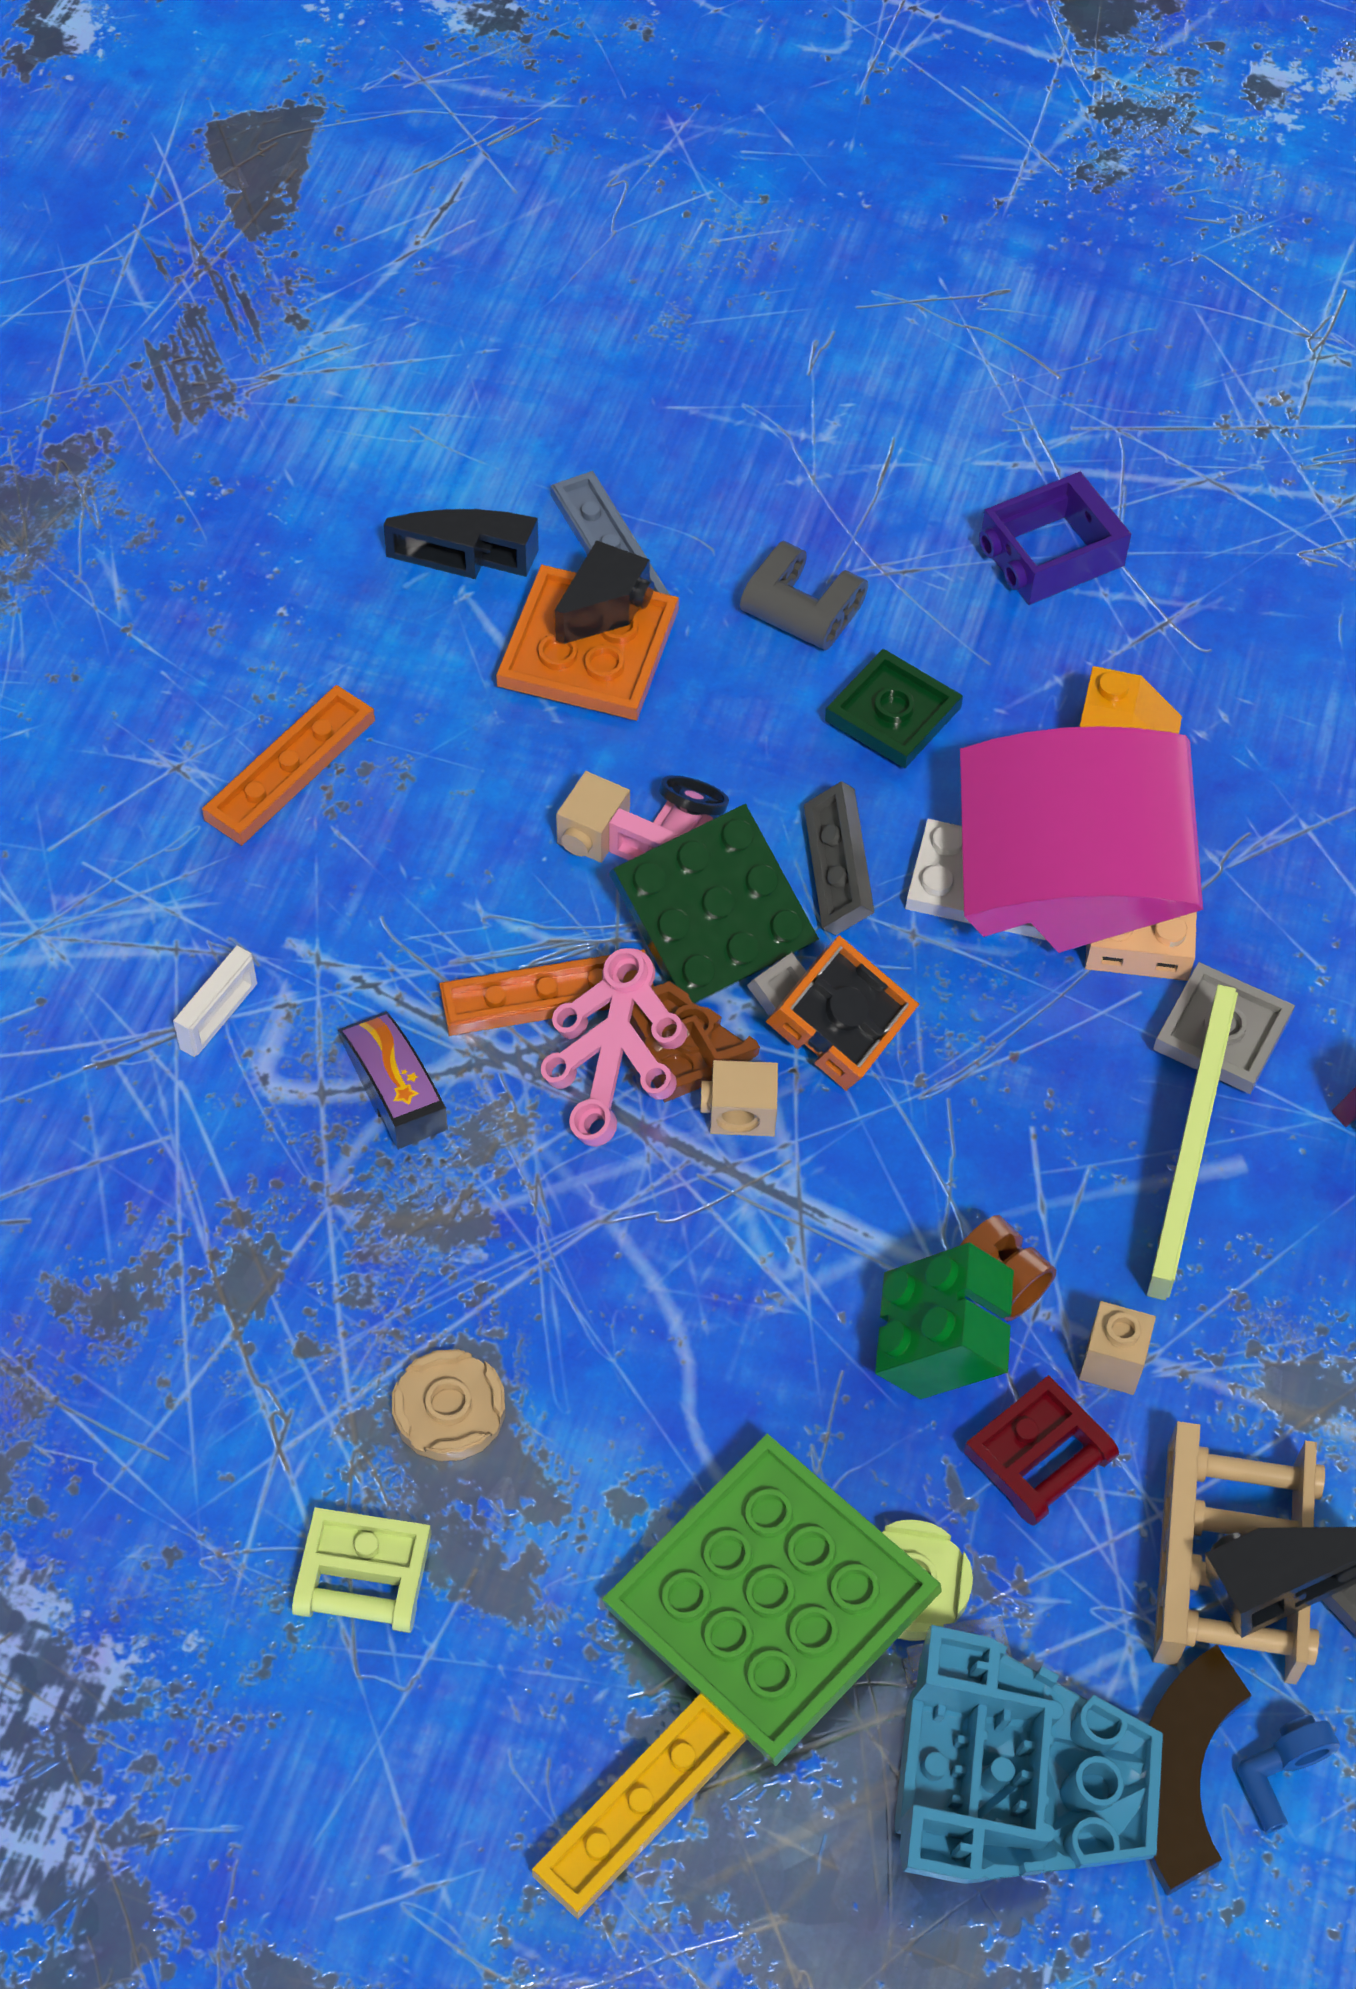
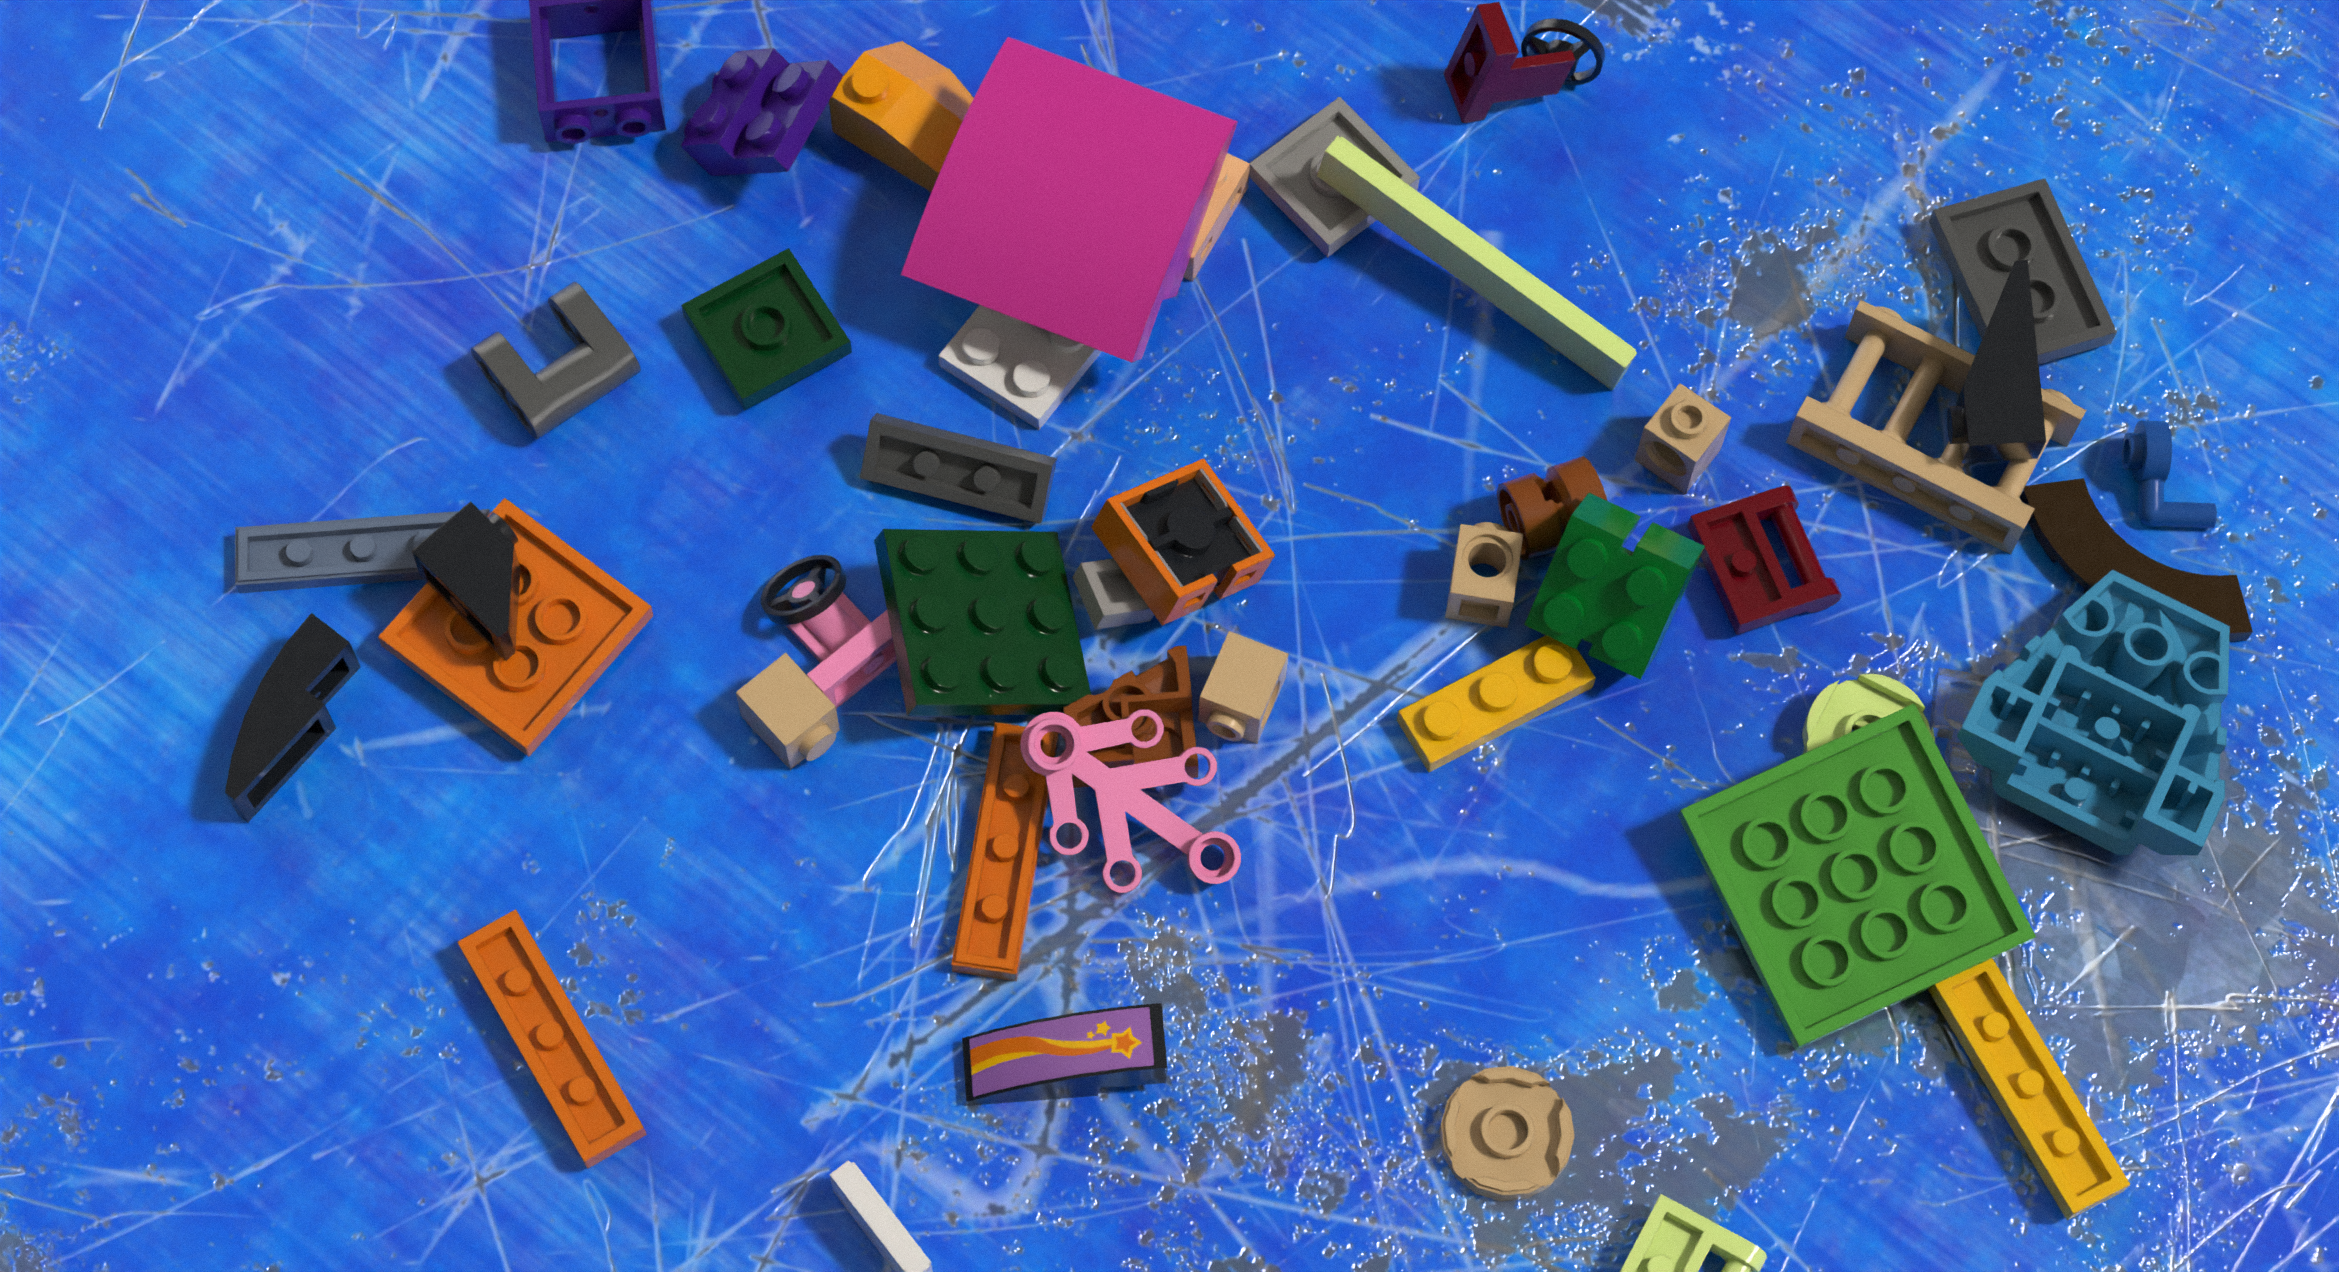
camera: 70 degrees left, 10 degrees up
none -> dark purple plate [680,48,843,176]
none -> yellow plate [1397,635,1596,772]
none -> tan brick [1445,522,1523,628]

